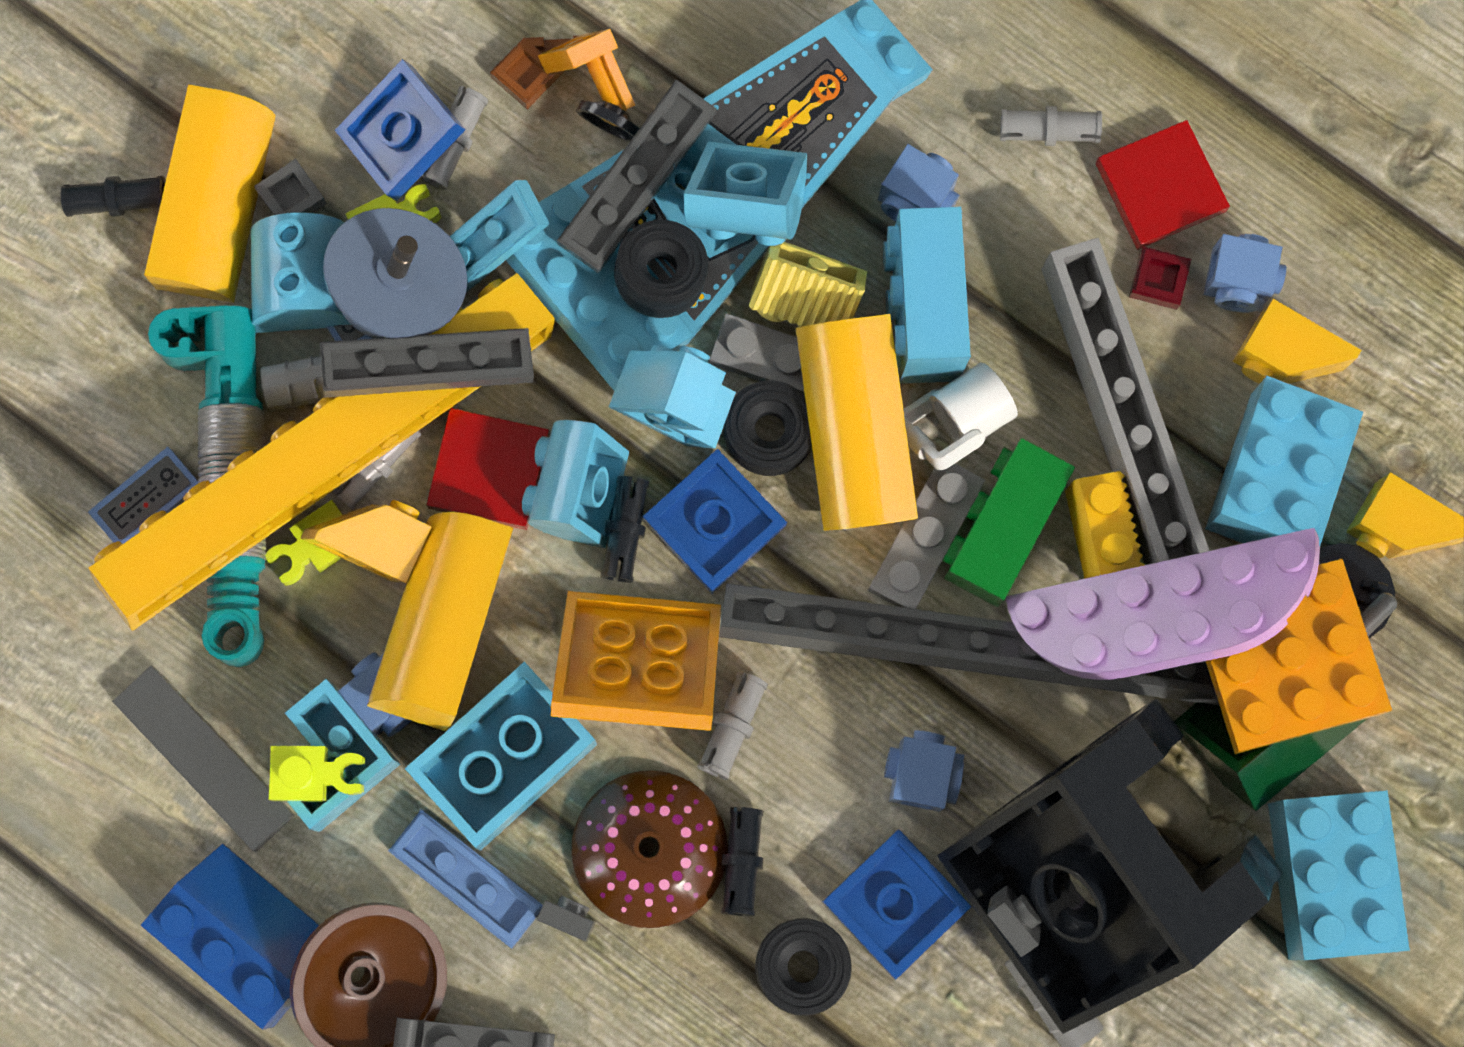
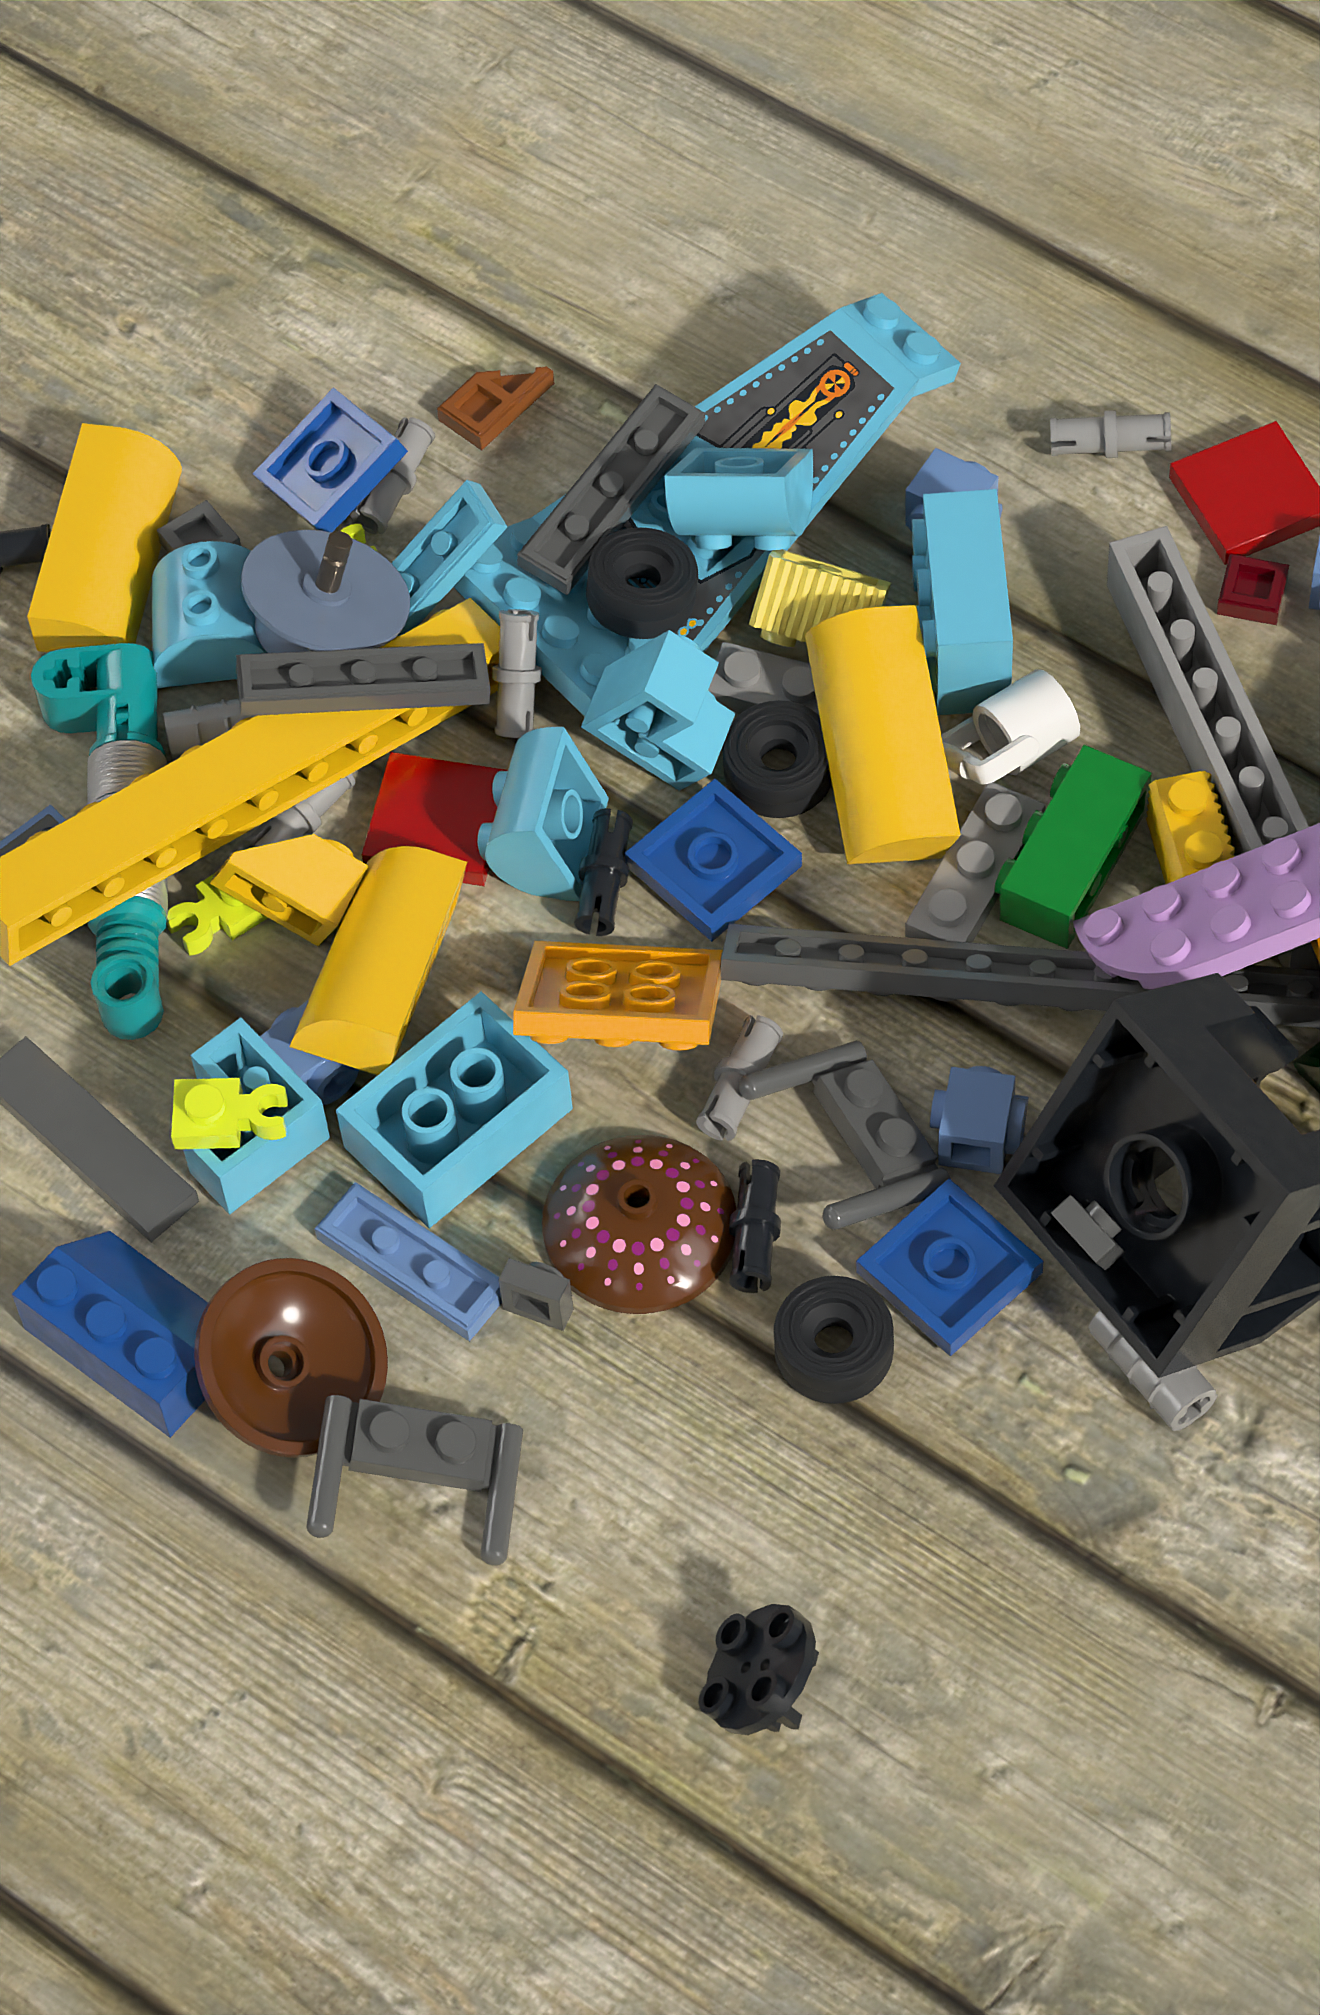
camera: 10 degrees right, 20 degrees down
light orange piece [538,29,640,142] -> none
none -> light grey pin [492,609,542,738]
none -> dark grey plate [739,1040,951,1230]

